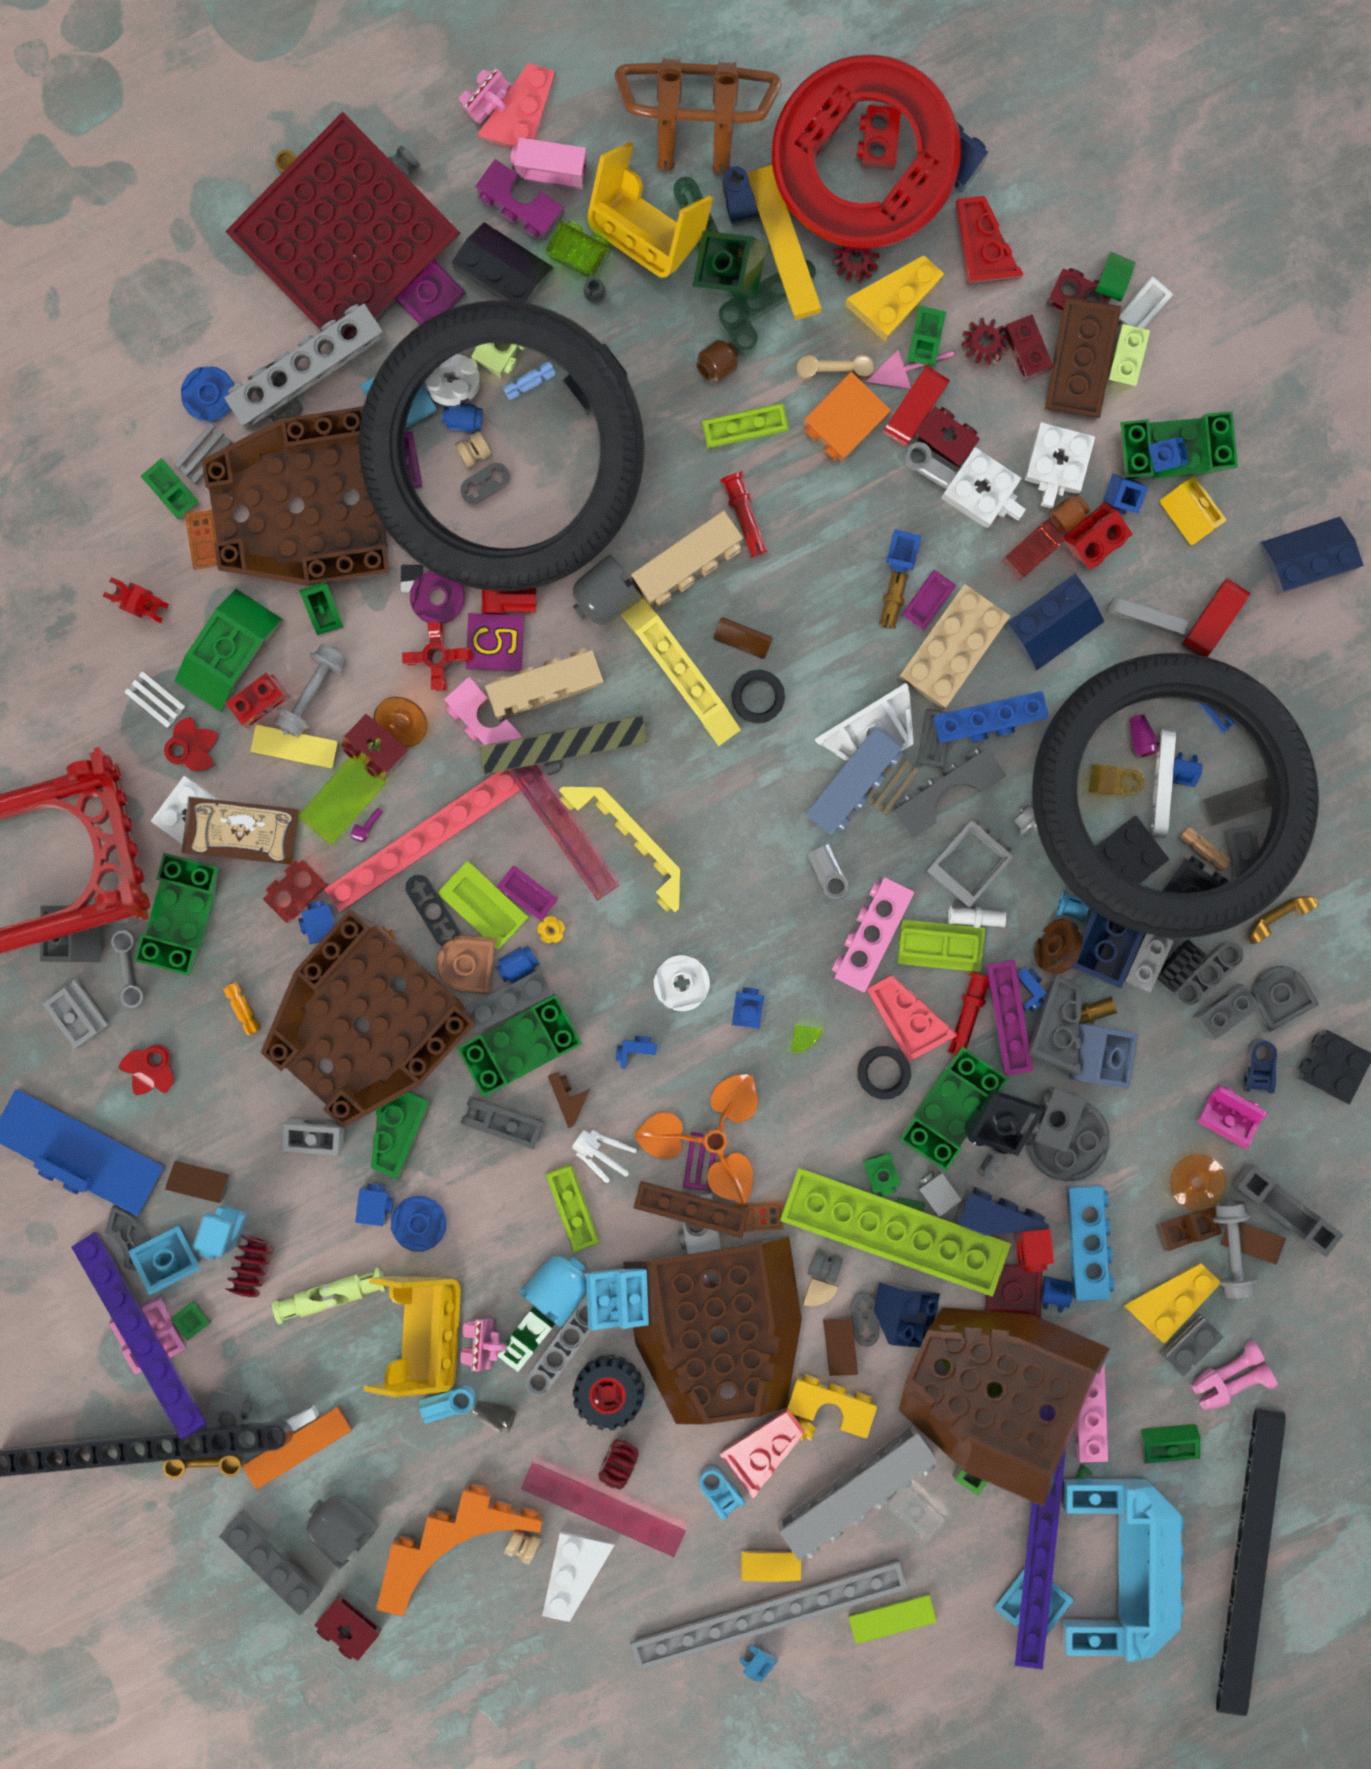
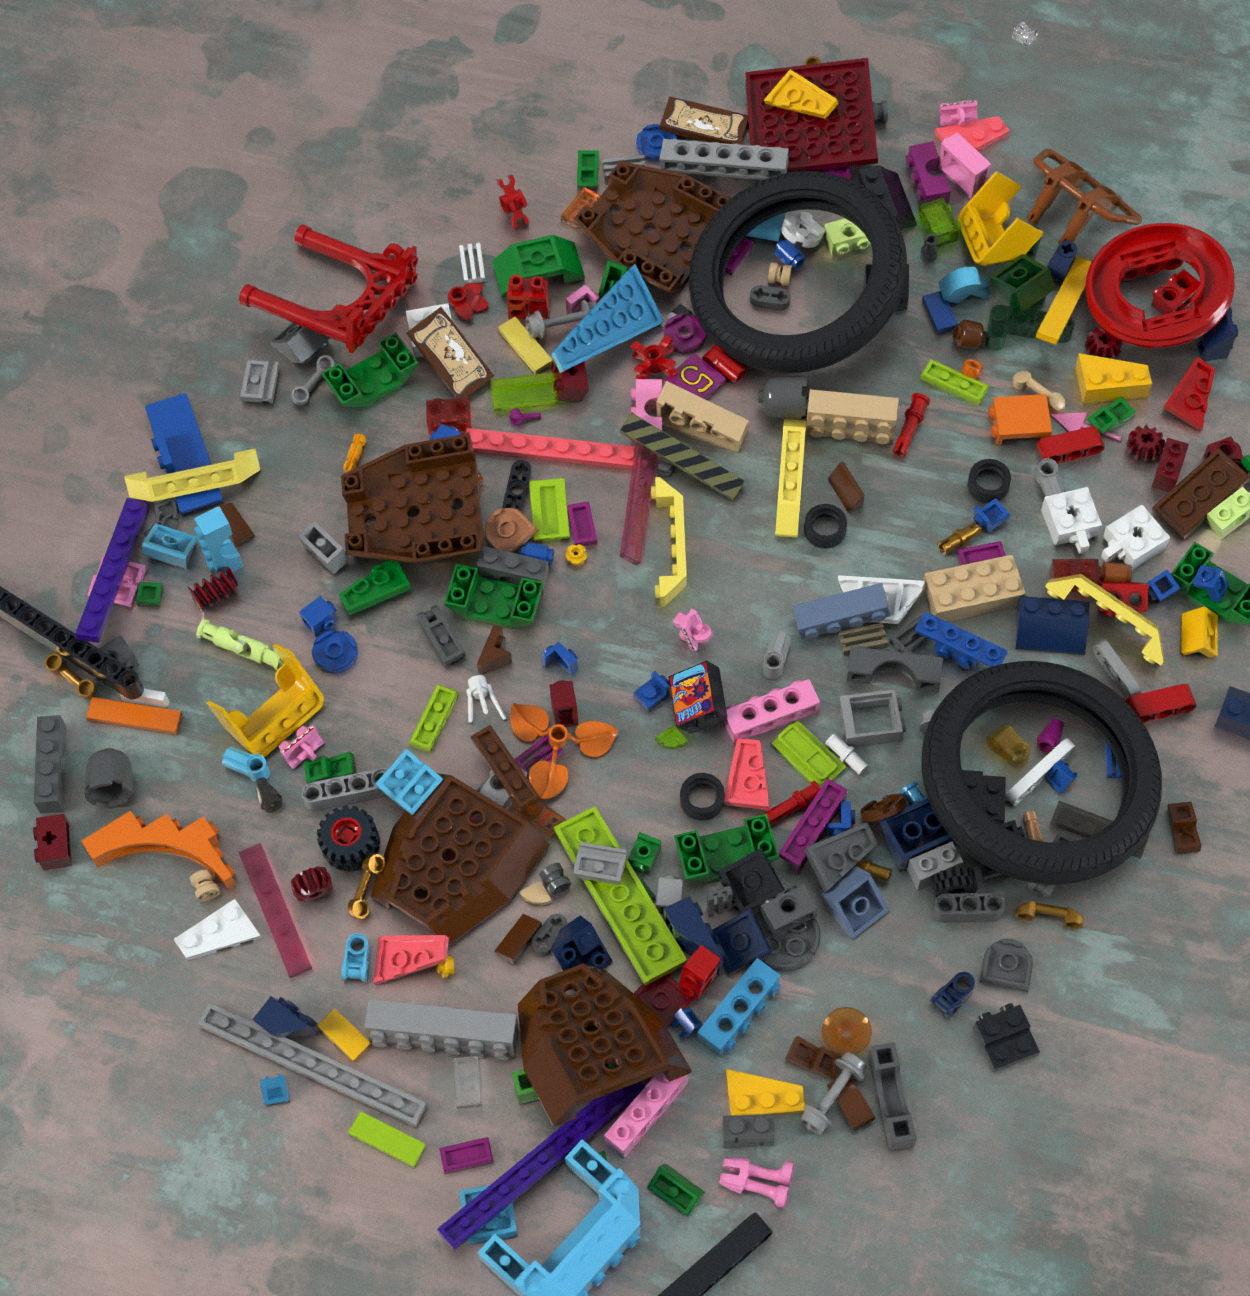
camera: 45 degrees right, 25 degrees down
red plate [119,1045,174,1095] -> none
clear orange dish [373,696,428,748] -> none
light blue axle [503,362,556,400] -> none
medium azure cylinder [518,1256,587,1328] -> none
white plate [654,955,710,1011] -> none
yellow arch [786,1374,877,1439] -> none
dark red brick [913,406,980,468] -> none
dark grey brick [1193,984,1261,1040] -> none
dark pink bracket [1196,1086,1267,1149] -> none
none -> light yellow slope [124,449,260,502]
none -> dark blue slope [252,996,321,1038]
none -> pearl gold bar [348,854,386,919]
none -> magenta tile [439,1137,494,1174]
none -> dark red brick [549,680,579,727]
none -> dark azure wing [550,264,665,373]
none -> bright pink bracket [566,285,600,314]
none -> light grey plate [573,842,627,885]
none -> tile [659,96,749,145]
none -> brick [668,661,728,733]
none -> bright pink hips [673,609,712,652]
none -> dark blue plate [712,909,773,975]
none -> yellow wing [764,69,839,119]
none -> blue tile [922,291,958,334]
none -> medium azure brick [938,267,991,304]
none -> orange axle [962,359,983,379]
none -> black tyre [967,459,1011,503]
none -> light yellow slope [1045,574,1164,666]
none -> reddish brown slope [1168,802,1202,853]

